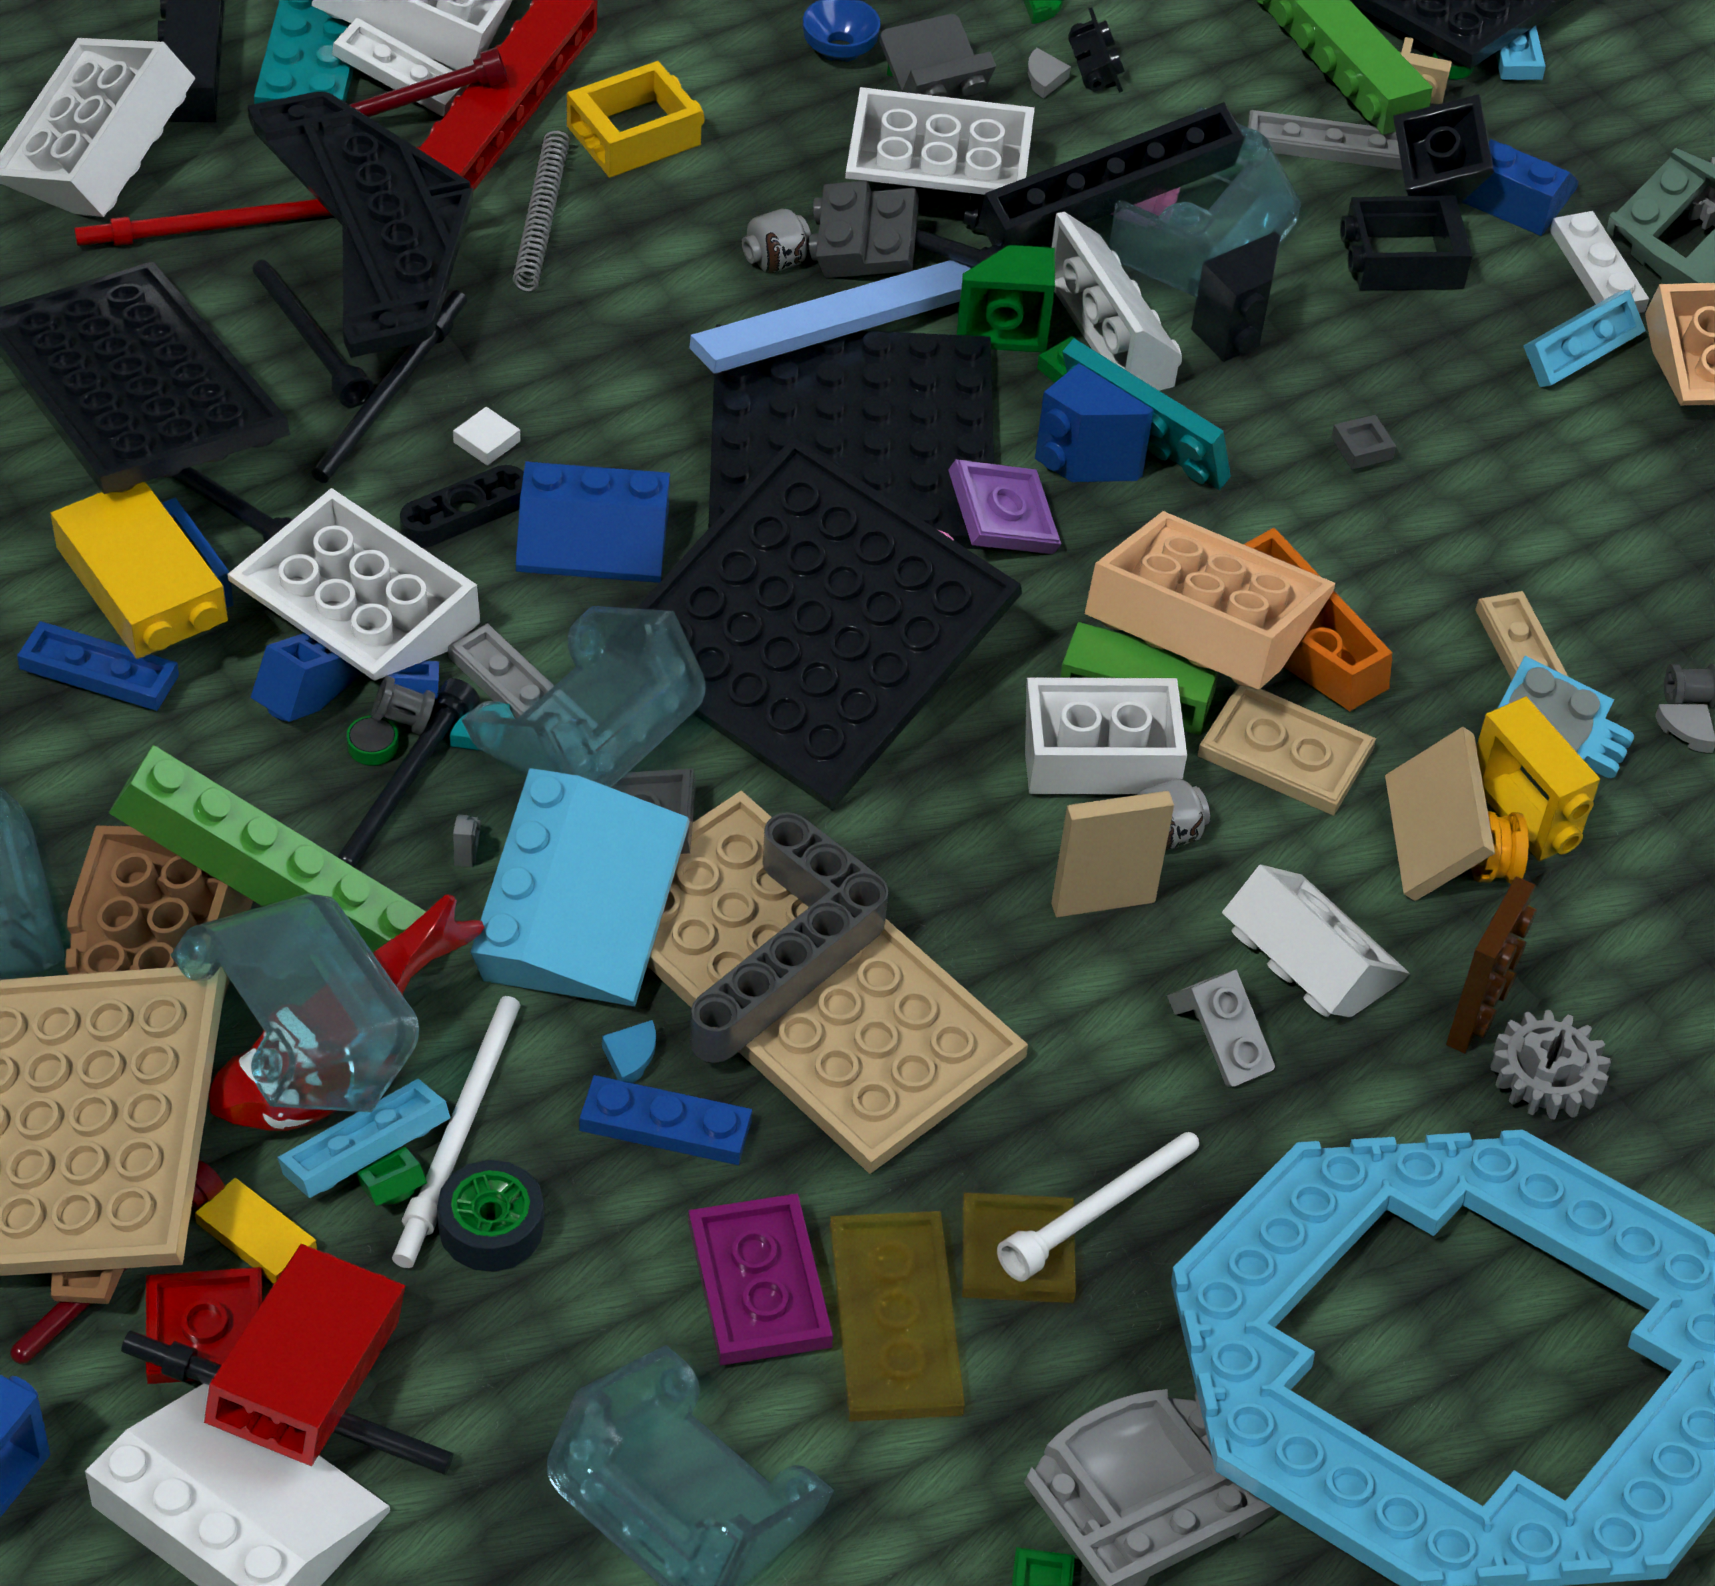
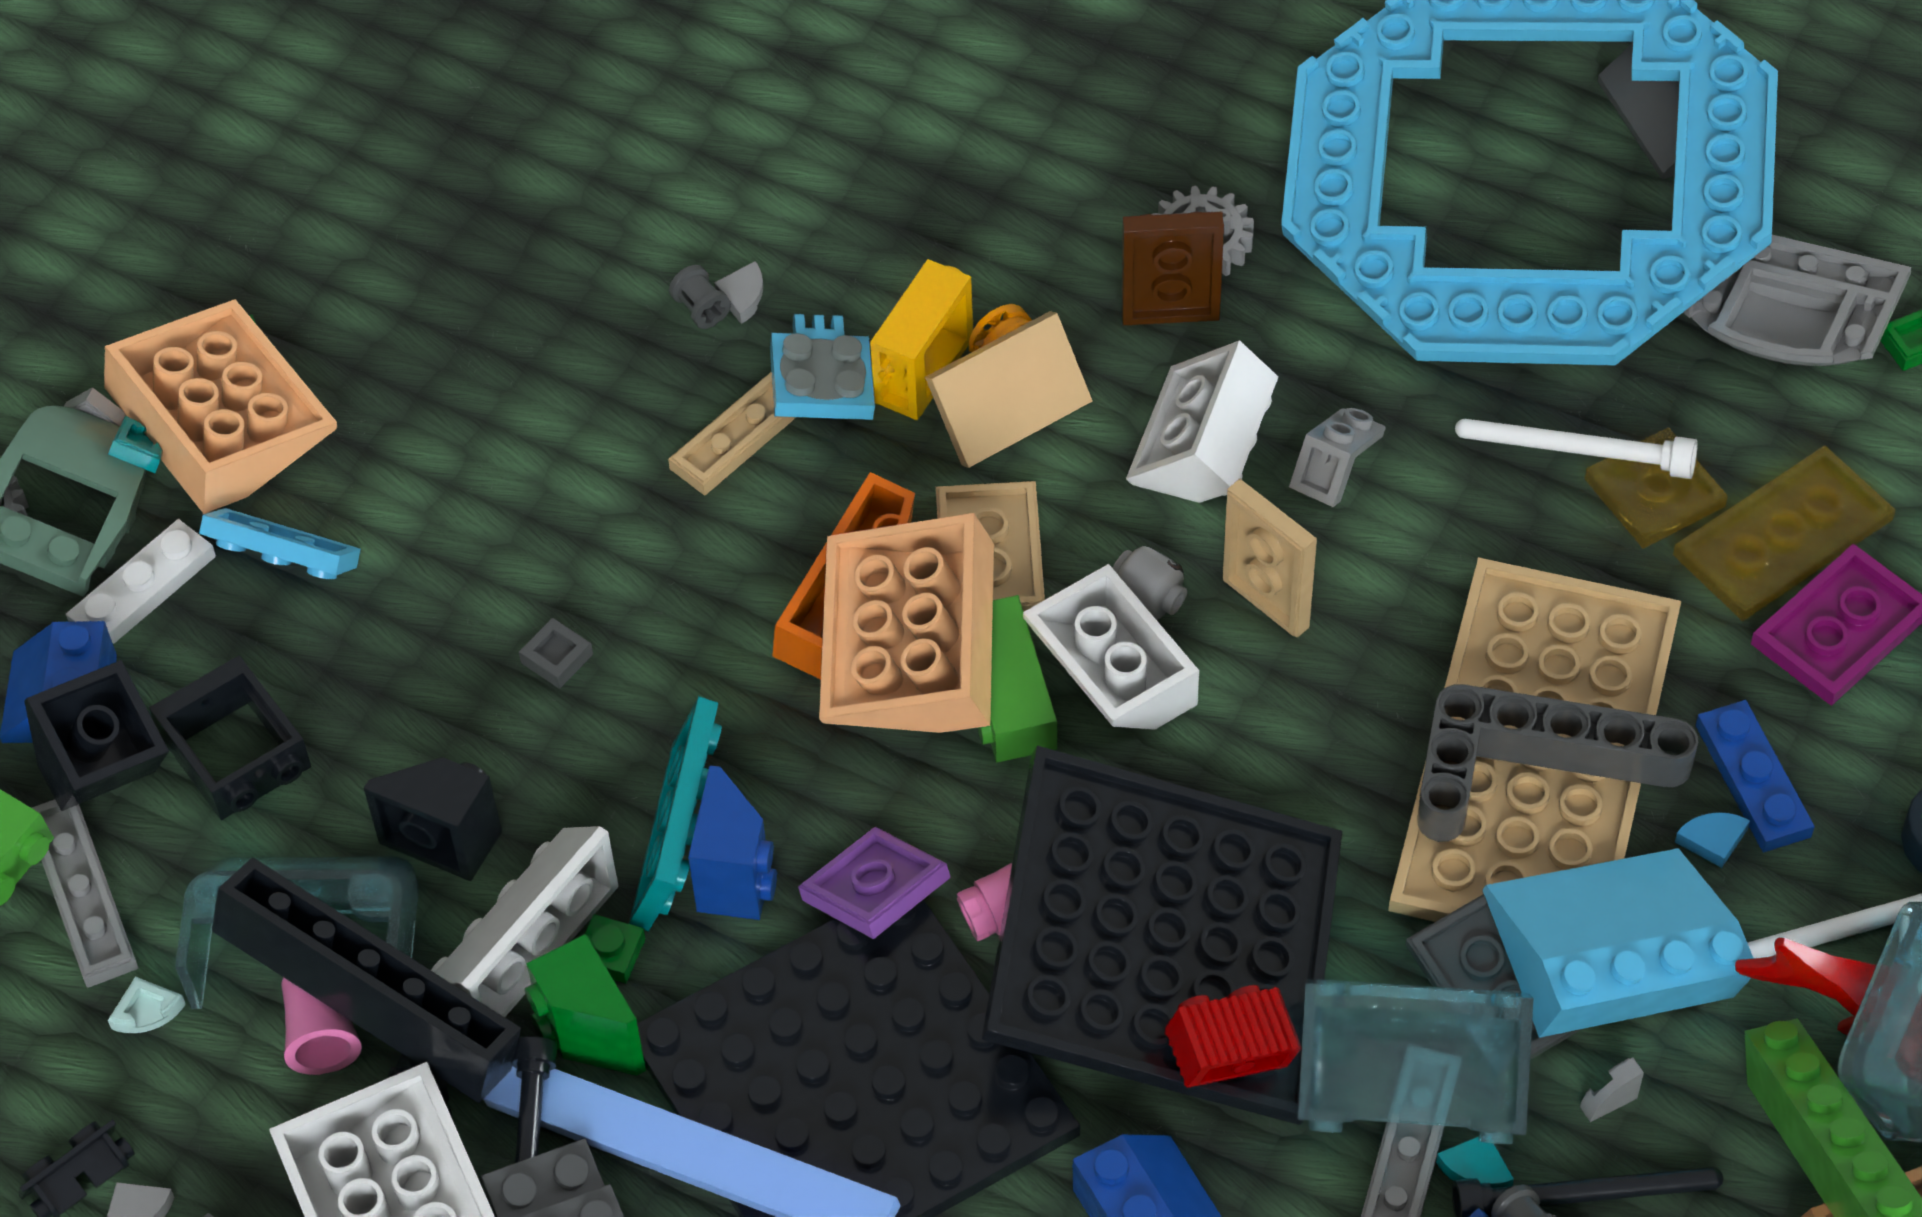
camera: 115 degrees left, 5 degrees up
none -> red brick [1165,985,1302,1088]

